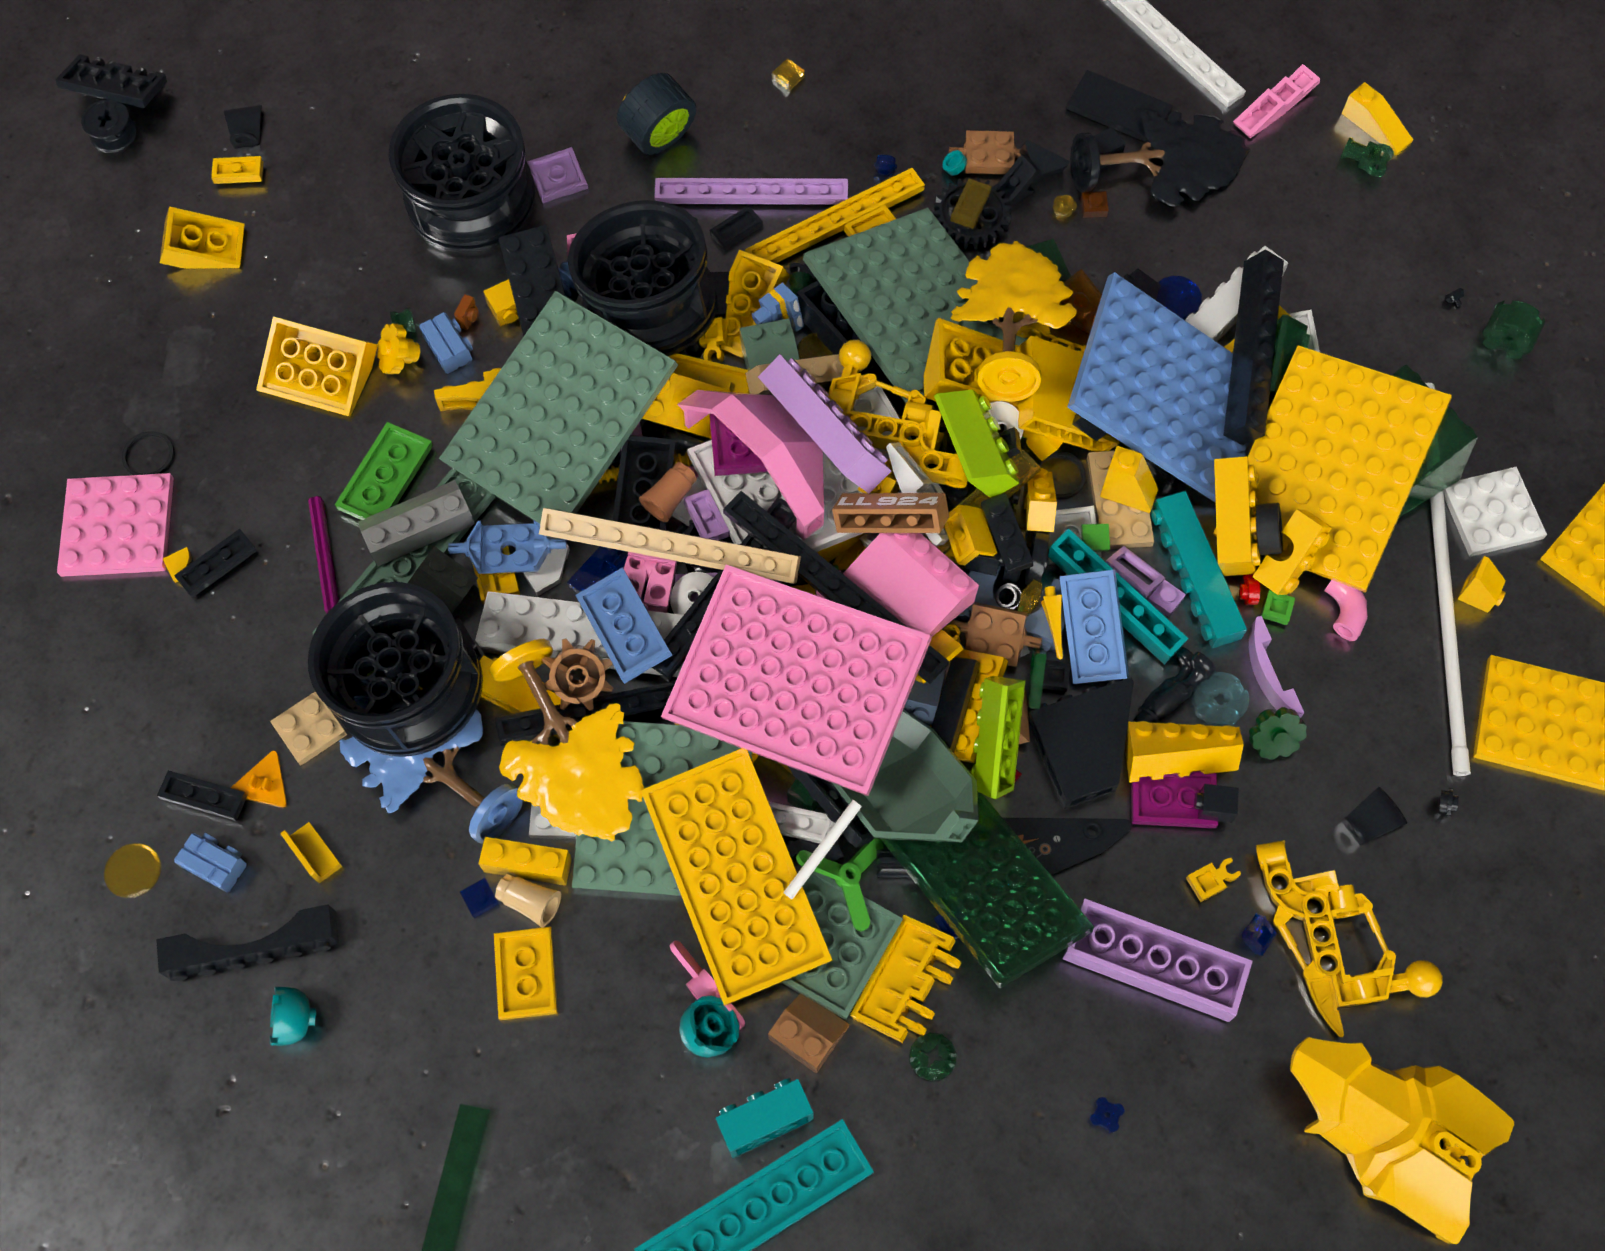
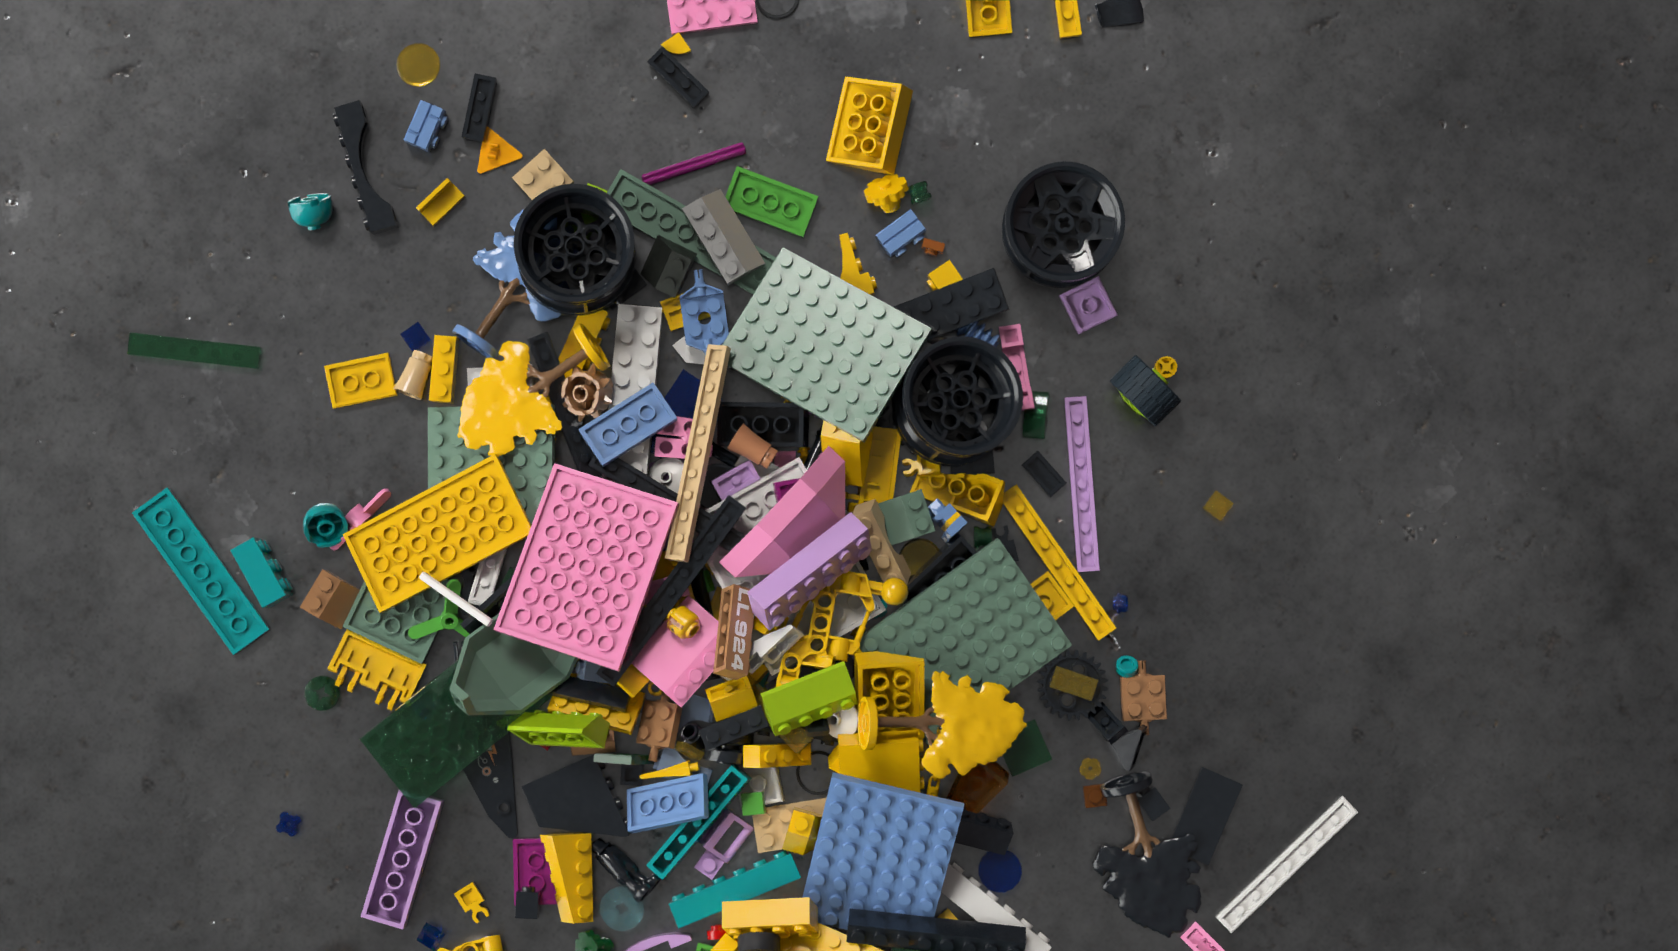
camera: 80 degrees right, 20 degrees up
none -> yellow head [667,606,700,639]

